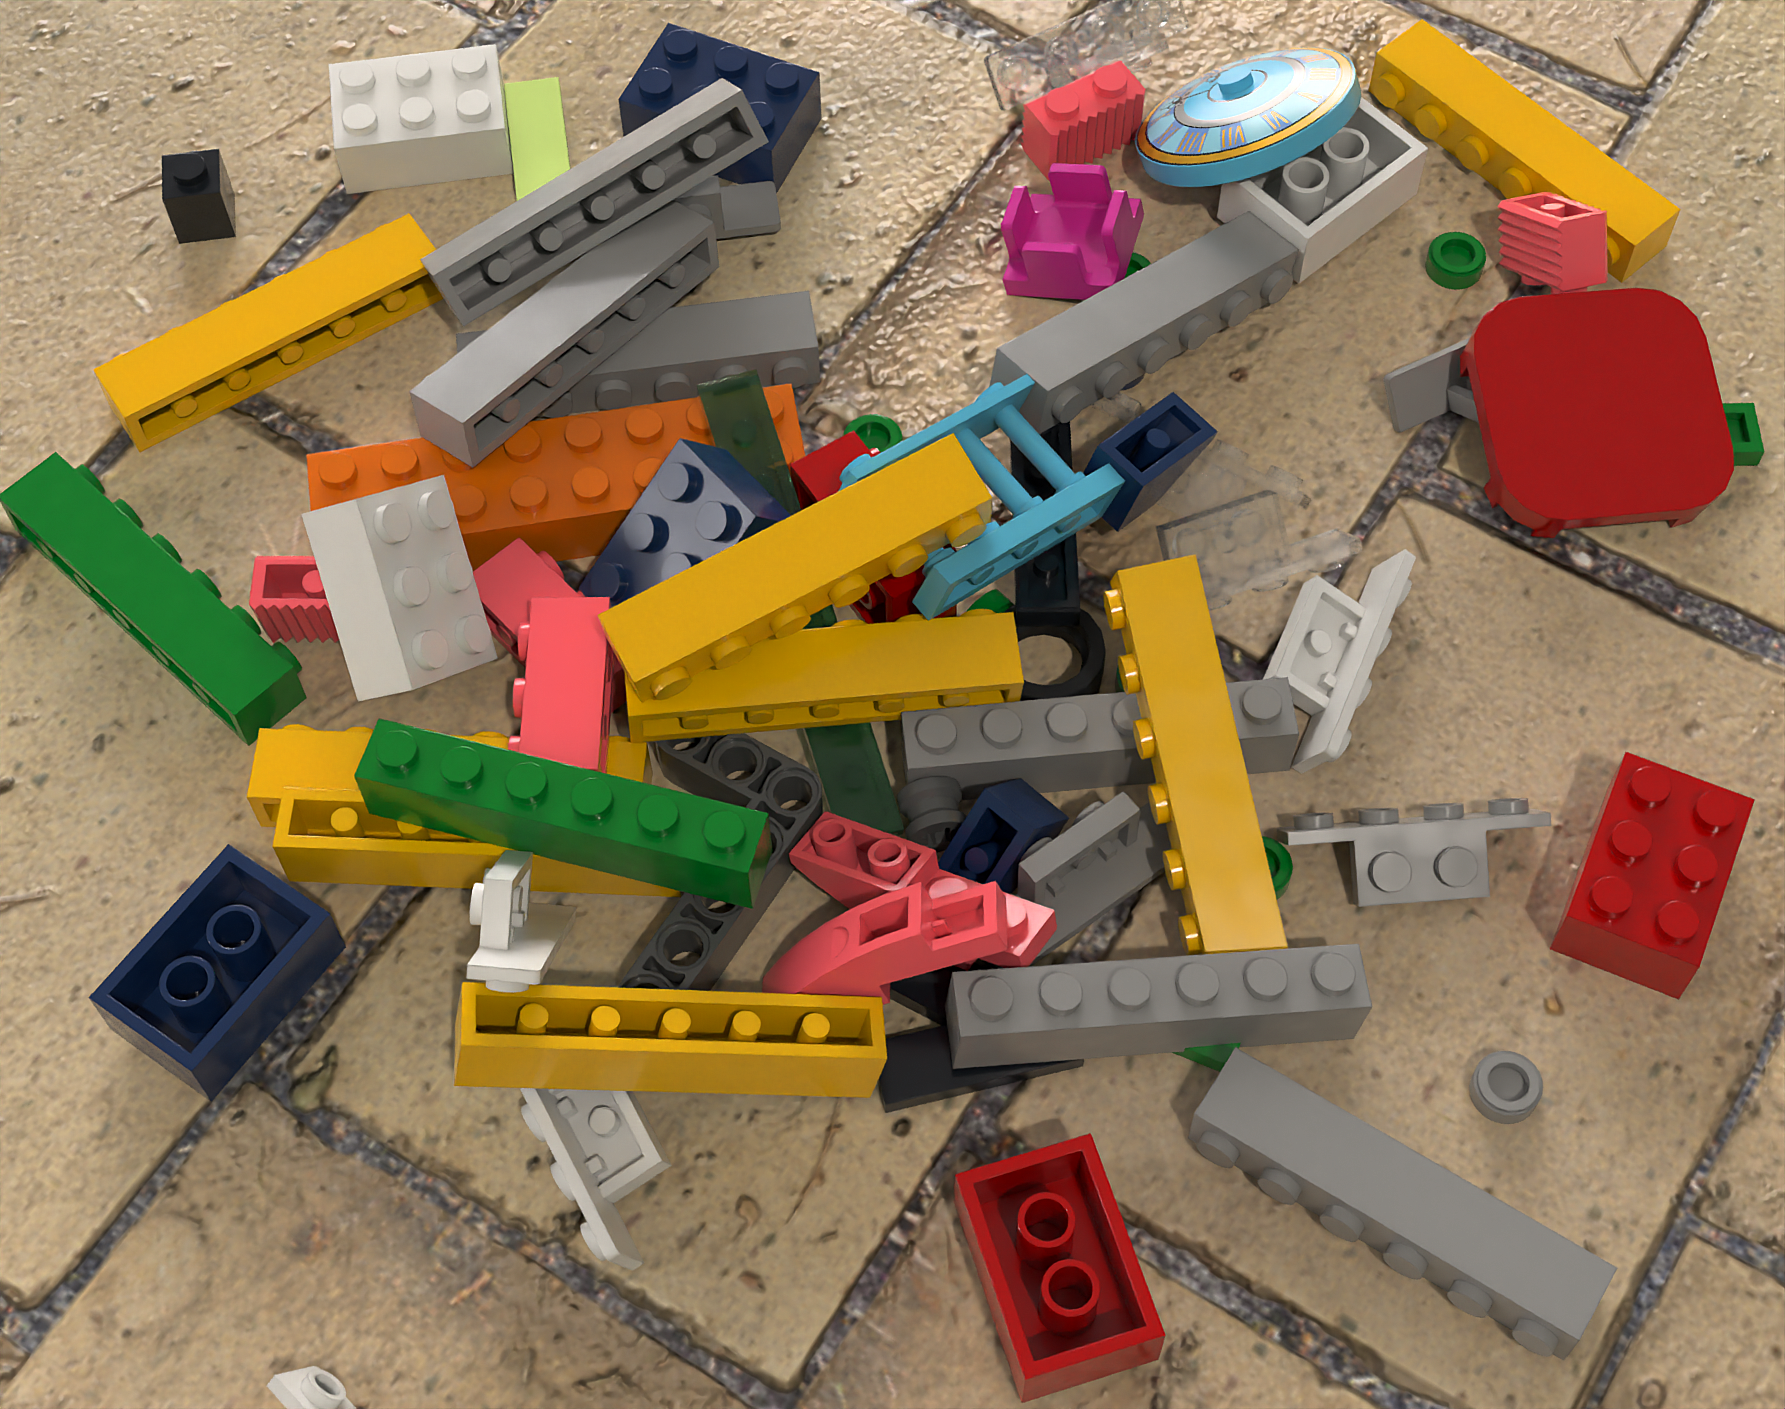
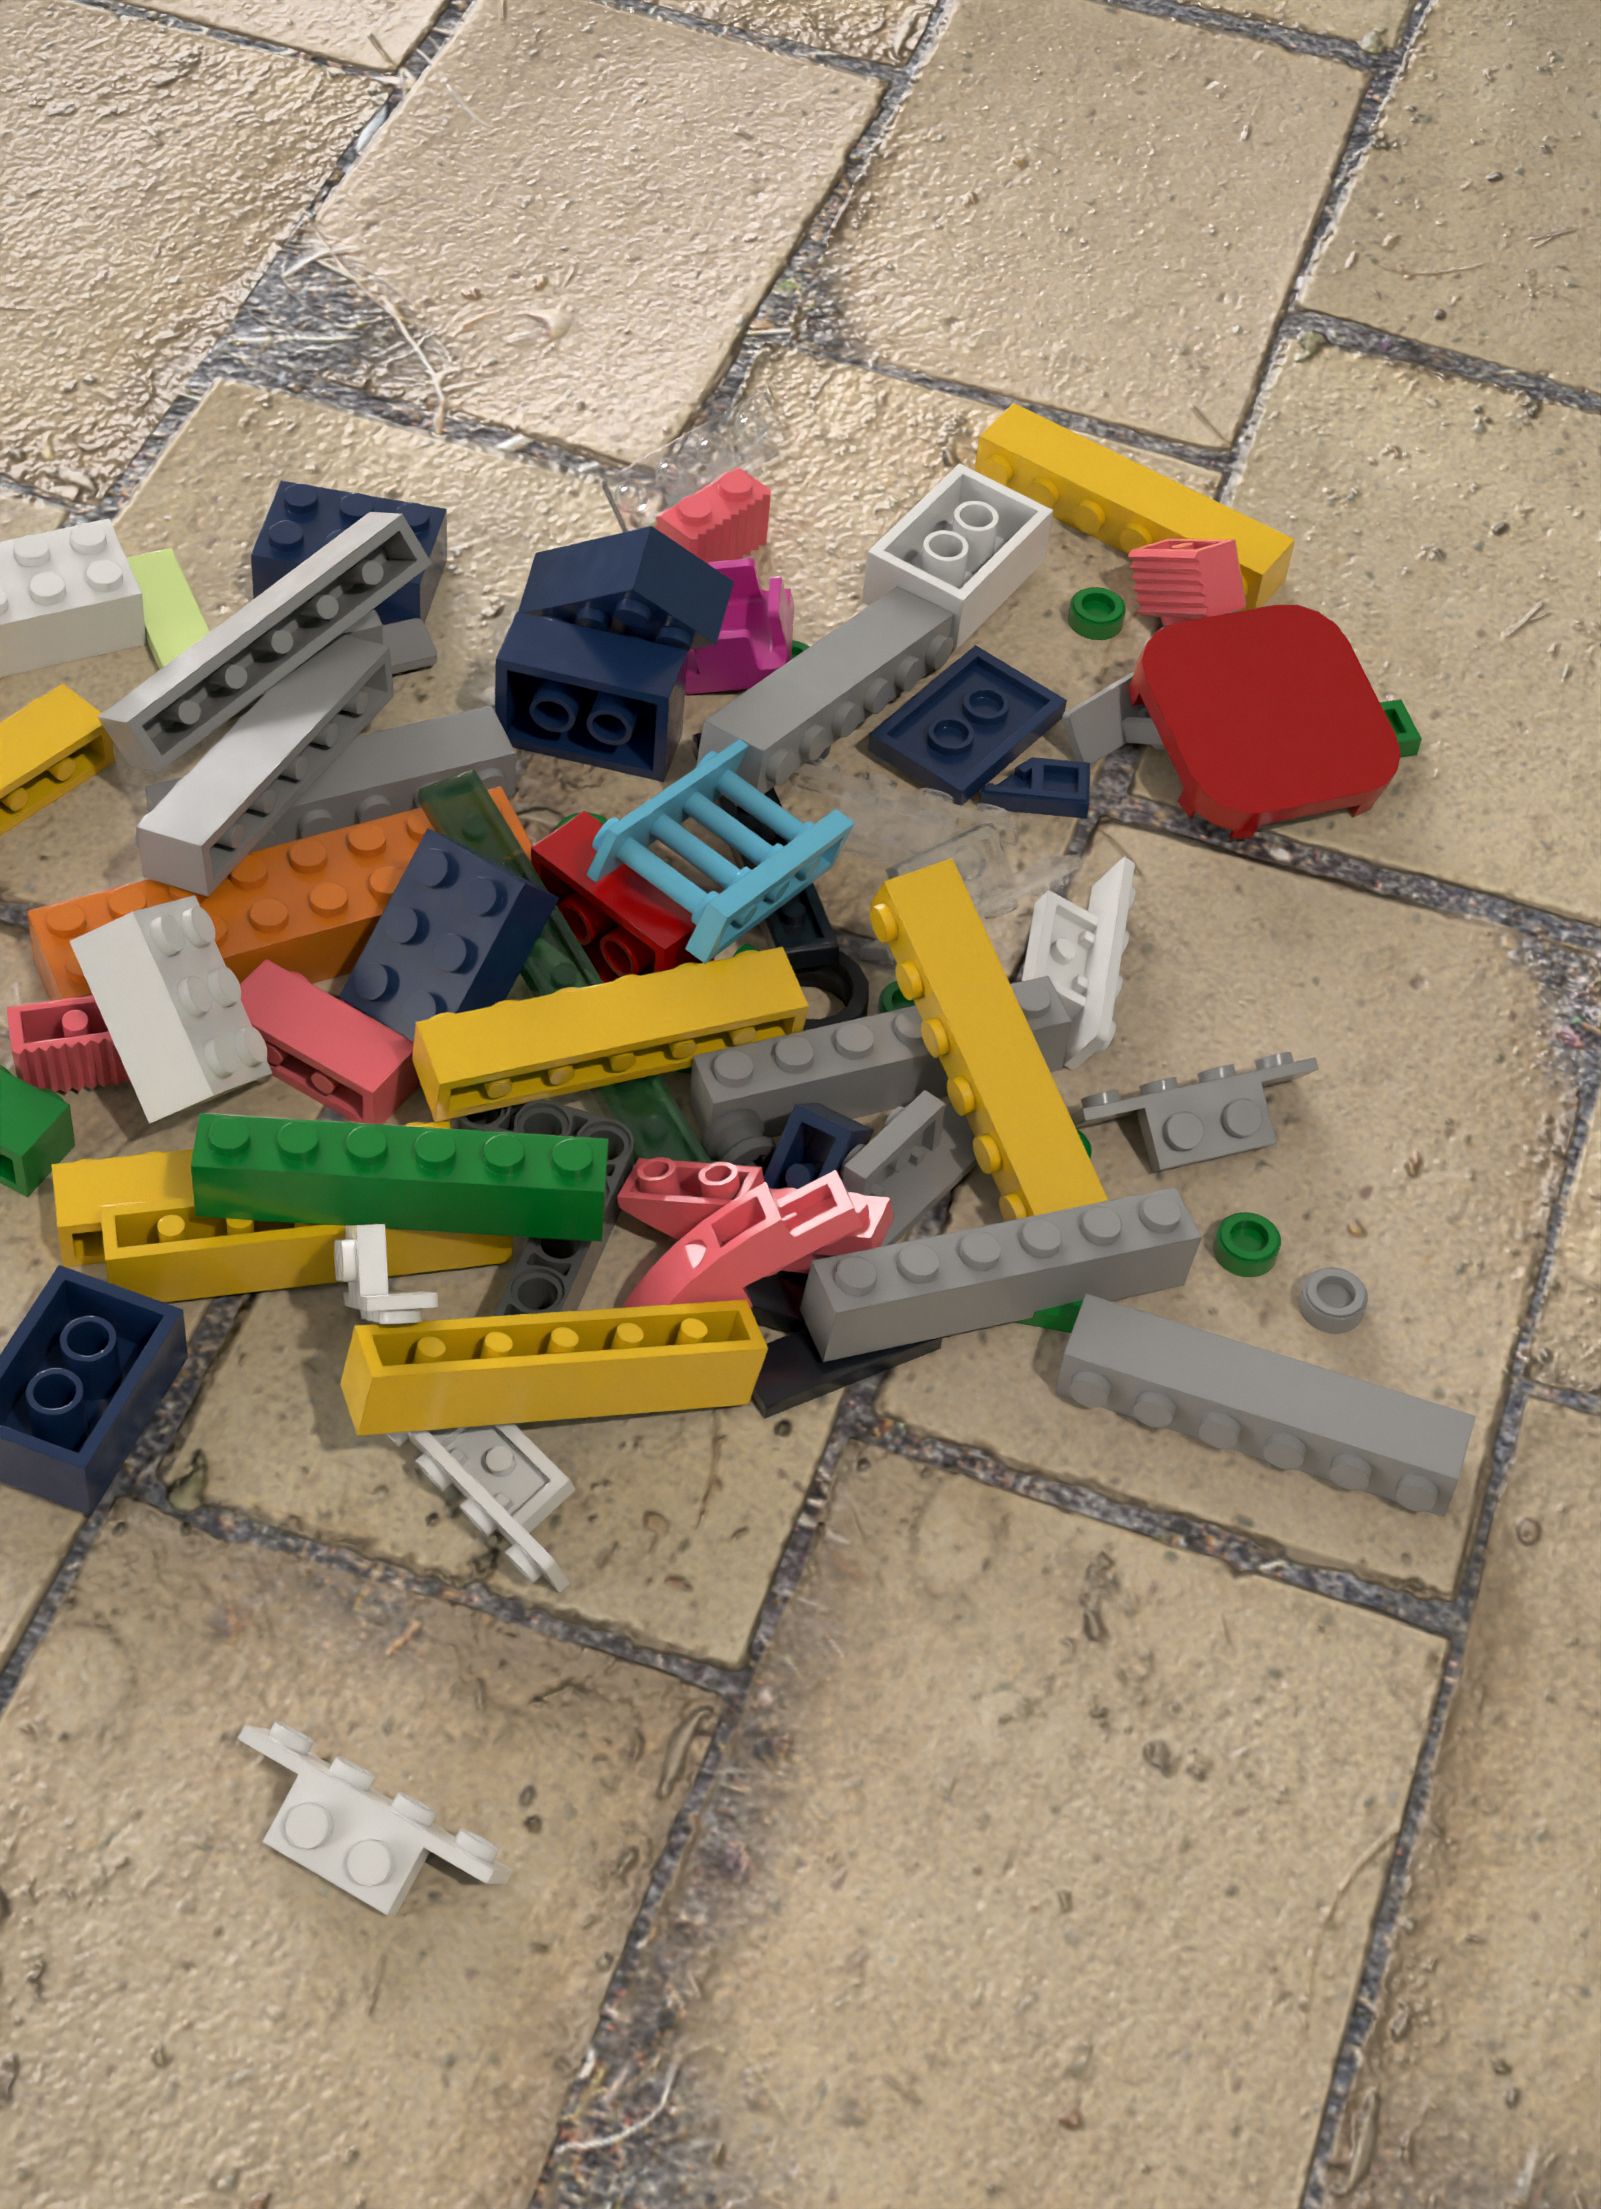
camera: 20 degrees left, 10 degrees down
coral brick [508,597,615,774] -> none
yellow brick [598,433,992,703] -> none
red brick [954,1133,1166,1403] -> none
dark blue slope [1083,392,1218,532] -> none
dish [1135,47,1361,187] -> none
red brick [1550,752,1755,1000] -> none
none -> dark blue brick [495,611,688,782]
none -> dark blue brick [518,526,734,652]
none -> dark blue plate [868,645,1067,808]
none -> dark blue tile [979,757,1090,819]
none -> green tile [1213,1212,1281,1277]

